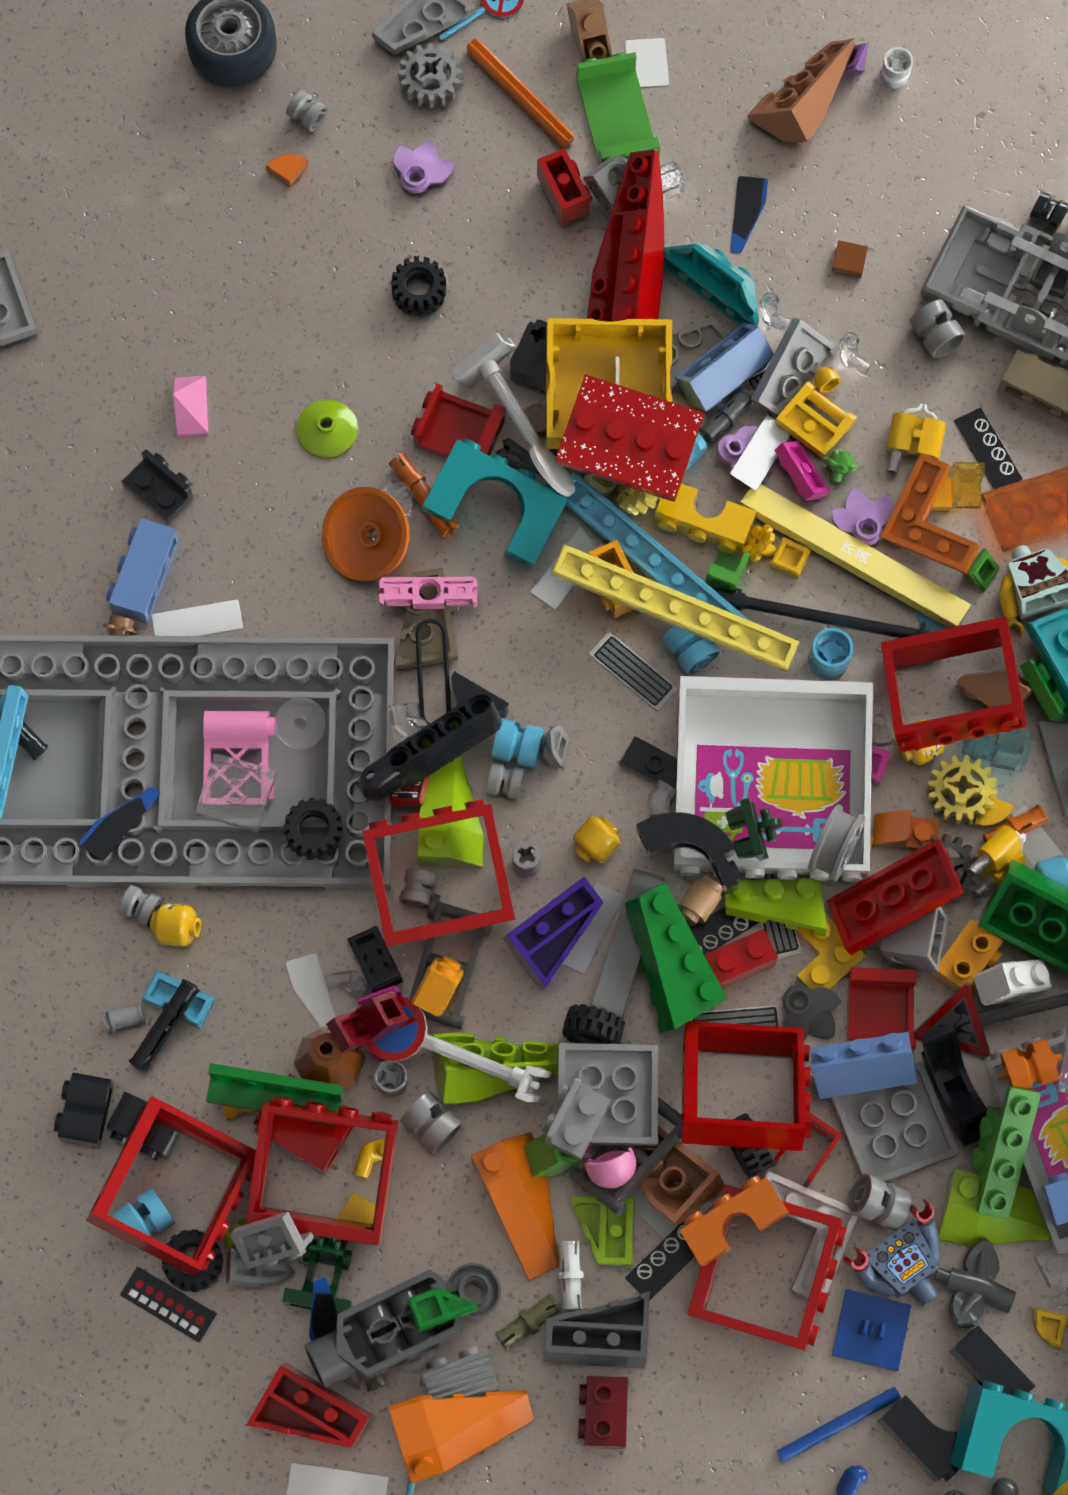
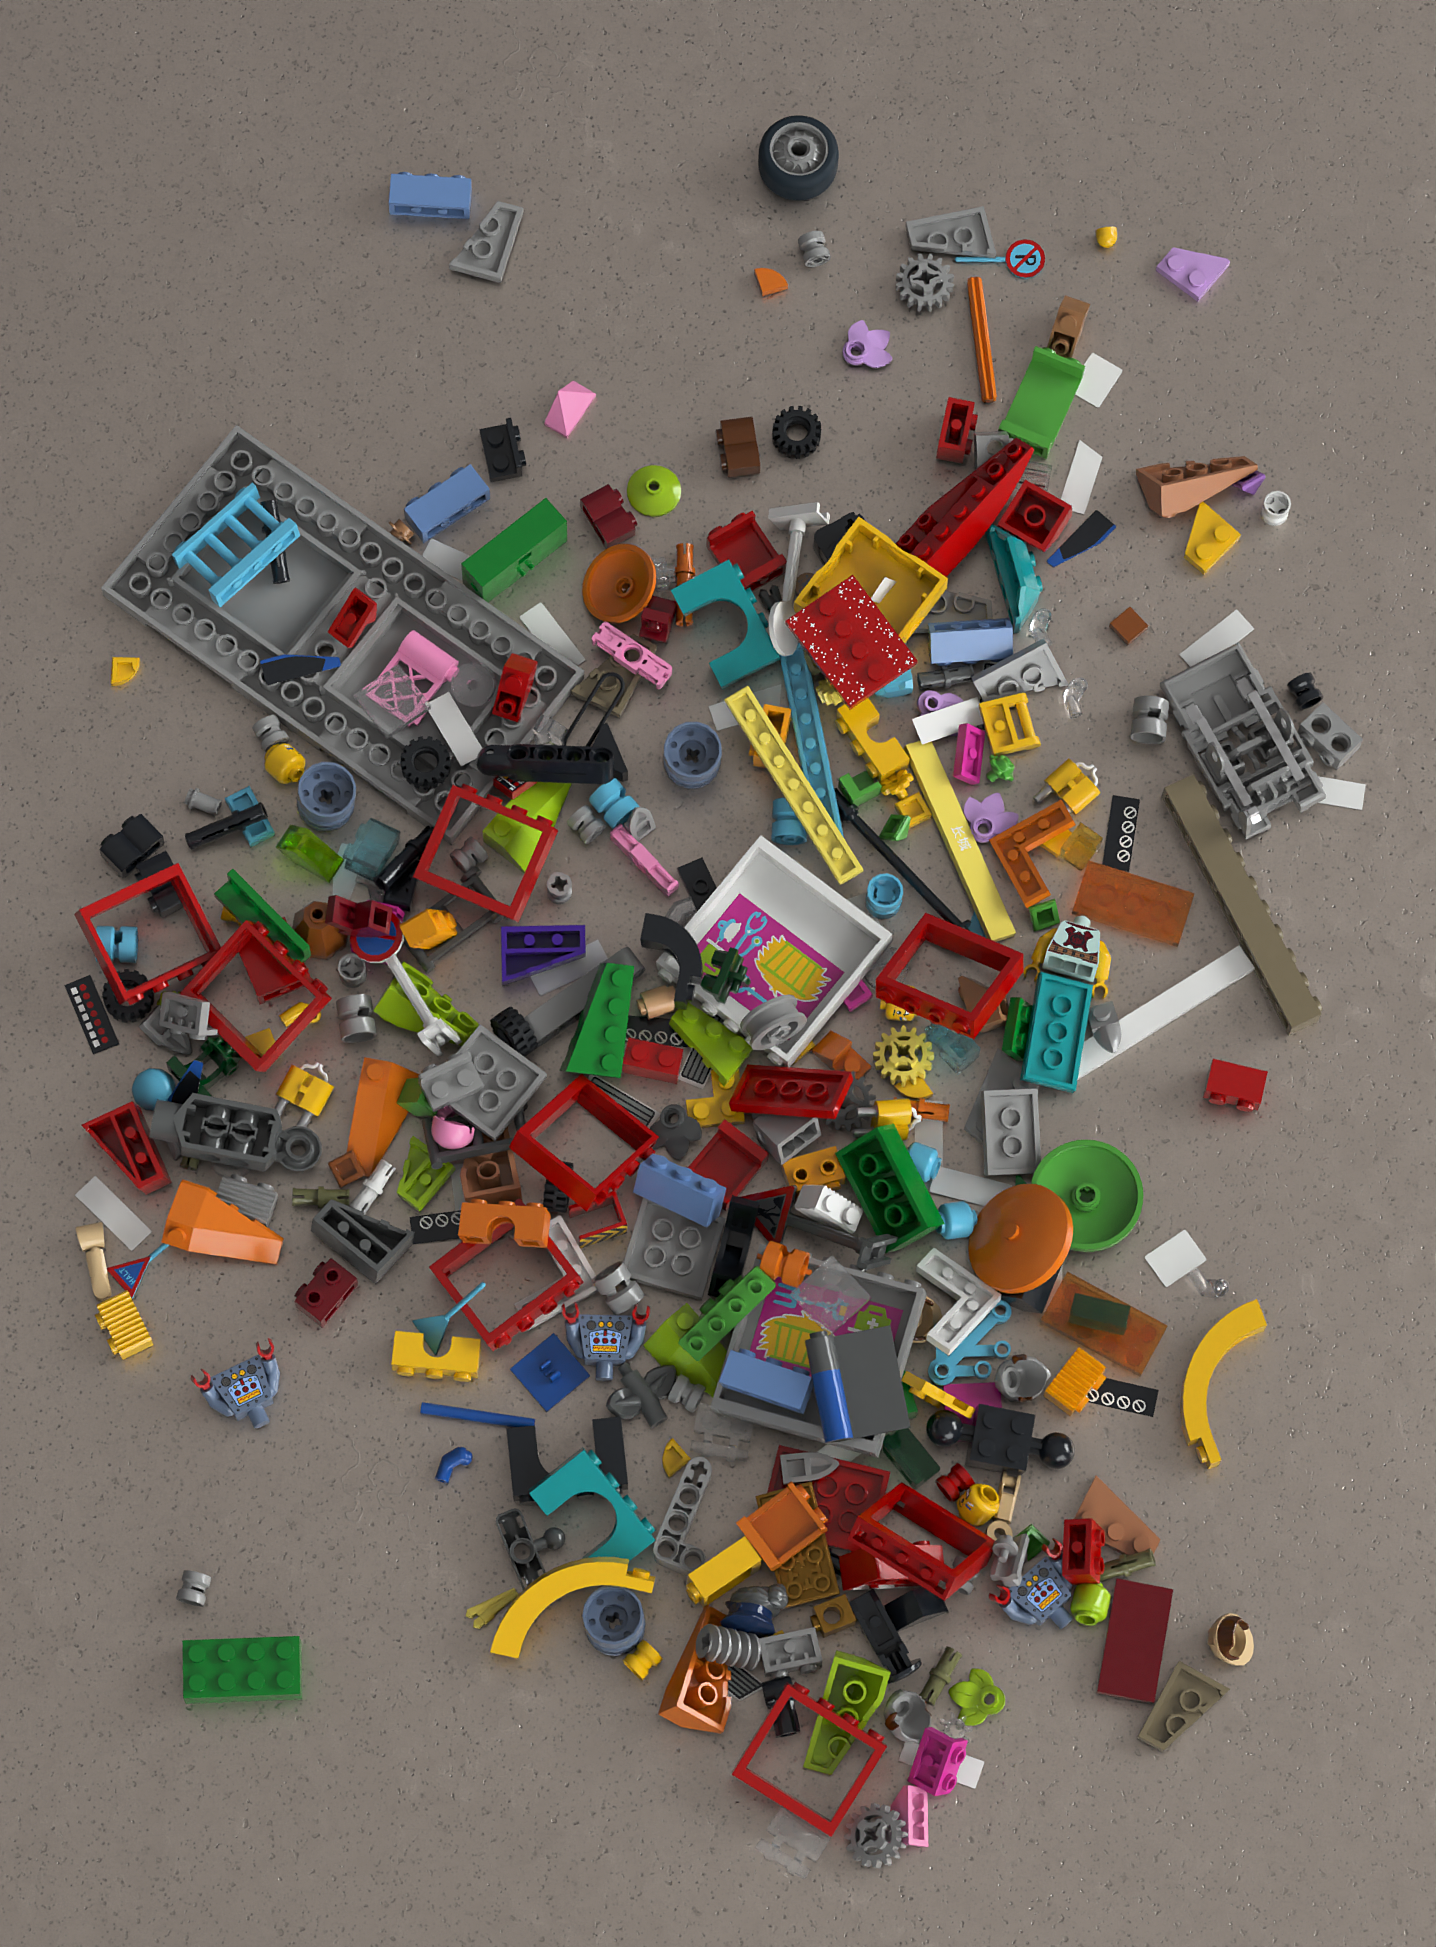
camera: 35 degrees right, 0 degrees up
green tile [406,1287,478,1333] -> none
yellow head [573,815,620,863] -> none
sticker [588,632,678,711] -> none
yellow hinge [814,367,841,394] -> none
none -> medium azure hair [132,1068,176,1111]
none -> yellow piece [274,1062,334,1127]
none -> clear neon green slope [276,825,344,883]
none -> sand blue wheel [297,762,356,832]
none -> red slope [328,588,377,648]
none -> dark orange tile [328,1150,366,1188]
none -> clear light blue brick [343,818,401,882]
none -> black pin [373,825,434,891]
none -> yellow arch [391,1331,481,1382]
none -> medium azure piece [412,1282,485,1355]
none -> white sticker [425,692,482,766]
none -> green brick [461,498,567,603]
none -> red slope [492,653,538,722]
none -> white sticker [520,603,585,665]
none -> dark red brick [580,484,637,549]
none -> bright pink piece [610,823,679,898]
none -> dark red brick [639,595,677,643]
none -> sand blue wheel [663,722,722,789]
none -> light grey wheel [668,1374,706,1413]
none -> reddish brown brick [715,417,760,478]
none -> bright green slope [879,814,911,841]
none -> red slope [997,479,1072,553]
none -> white sticker [1061,440,1102,514]
none -> white sticker [1179,609,1254,667]
none -> yellow wing [1184,502,1241,575]

